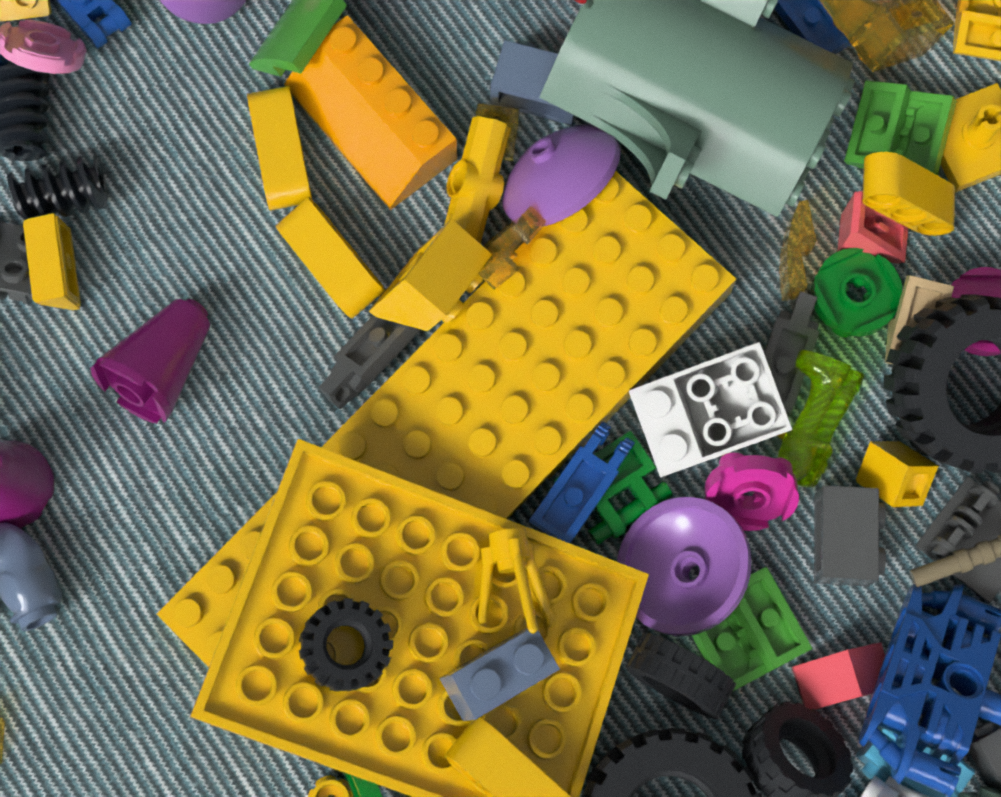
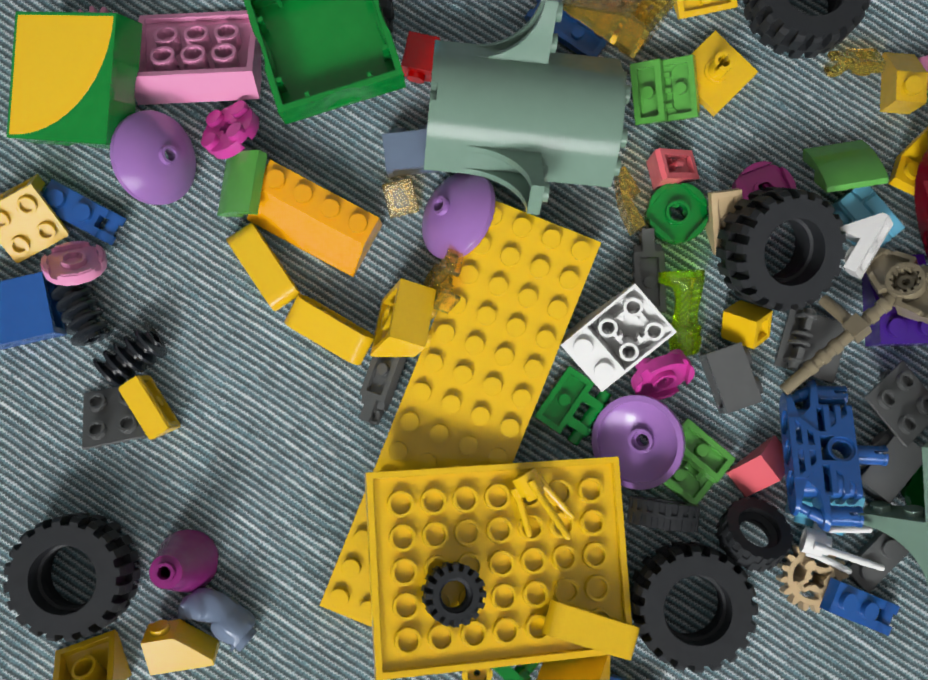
camera: 20 degrees left, 10 degrees up
magenta cone [90,299,210,424] -> none
sand blue brick [439,628,560,721] -> none
yellow piece [444,116,511,244] -> none
blue hinge [528,421,635,544] -> none
yellow beam [863,152,955,236] -> none

